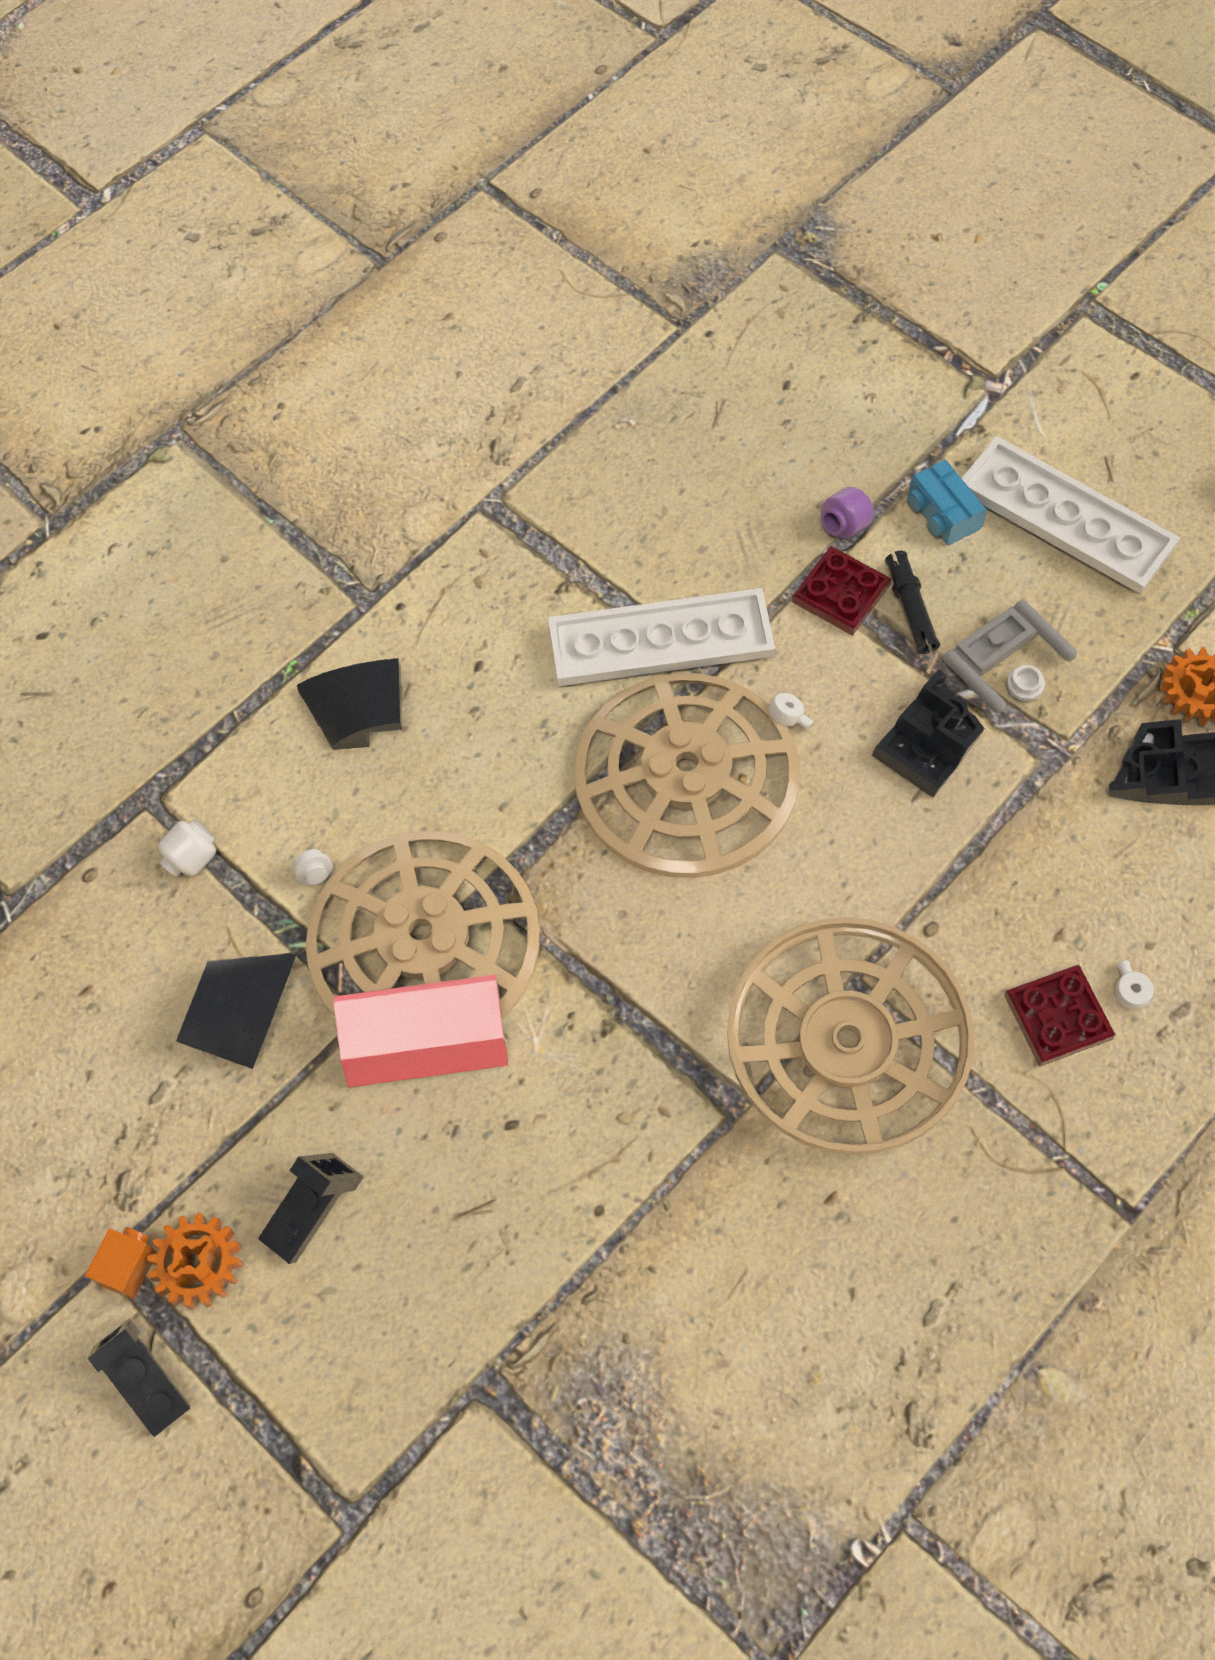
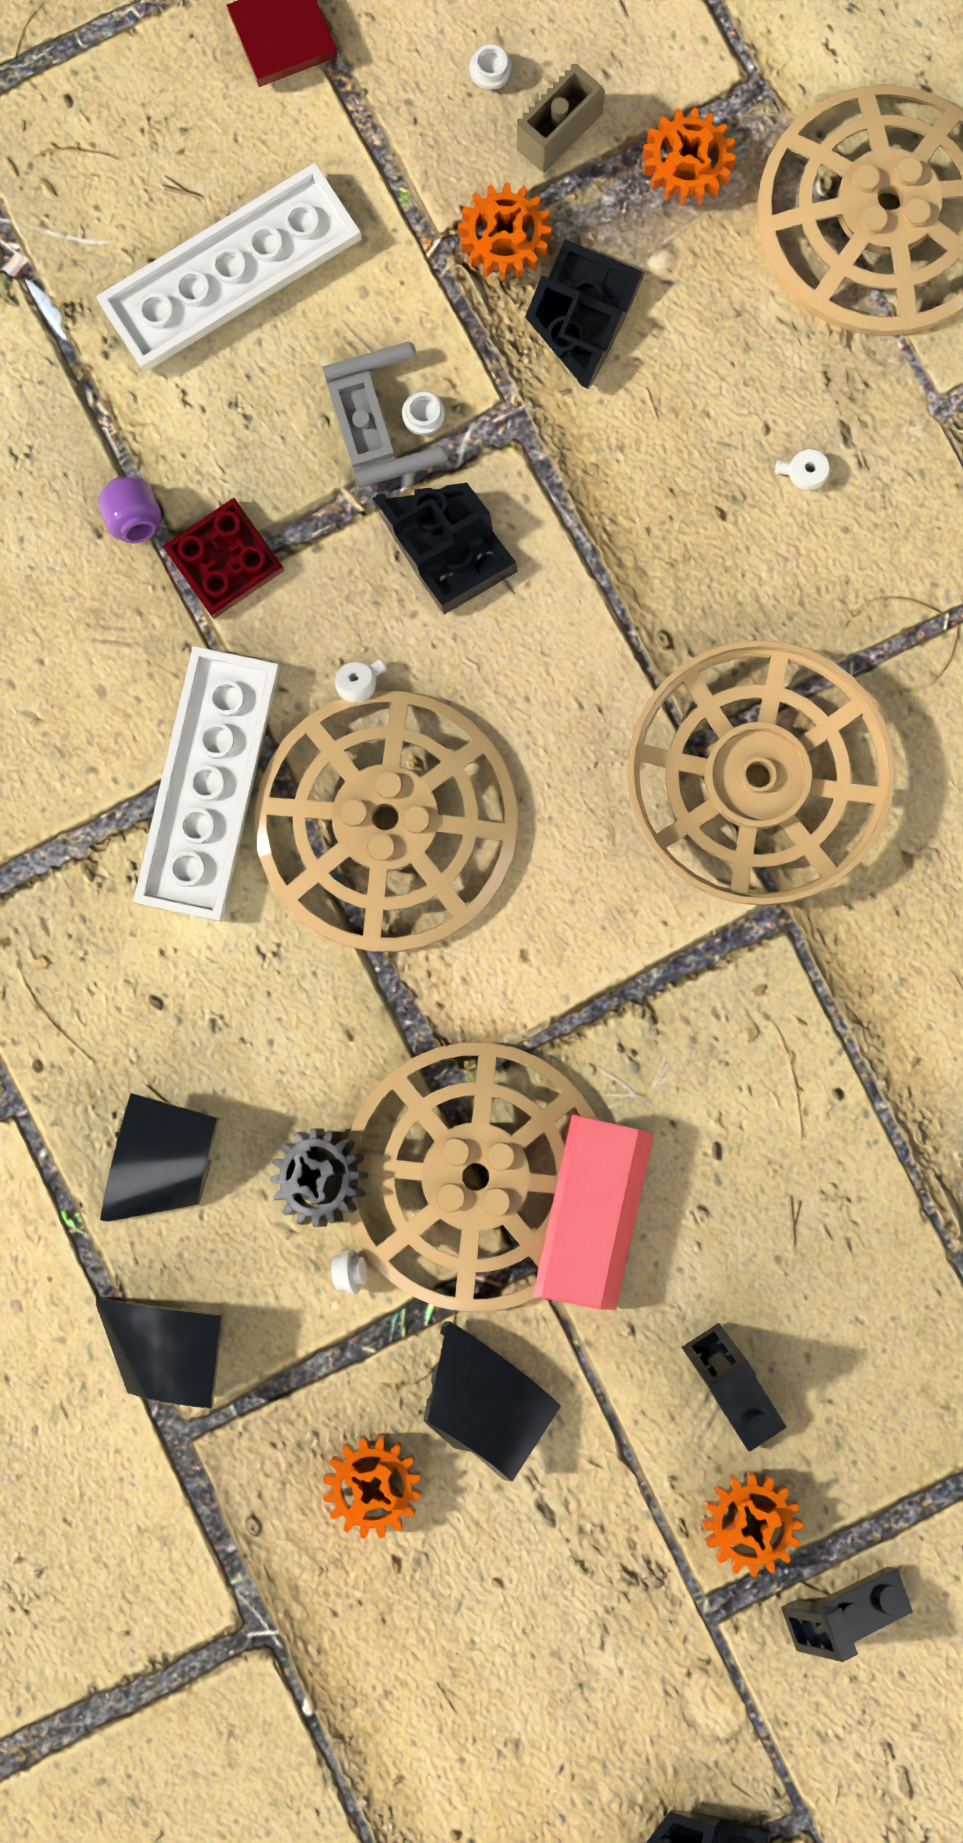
camera: 70 degrees left, 20 degrees up
orange brick [85,1227,157,1300] -> none
white head [158,819,216,877] -> none
black pin [885,550,940,654] -> none
dark azure brick [908,460,987,545] -> none
dark red tile [1004,964,1116,1067] -> none
none -> black slope [96,1297,223,1409]
none -> black gear [270,1128,368,1227]
none -> orange gear [323,1435,422,1539]

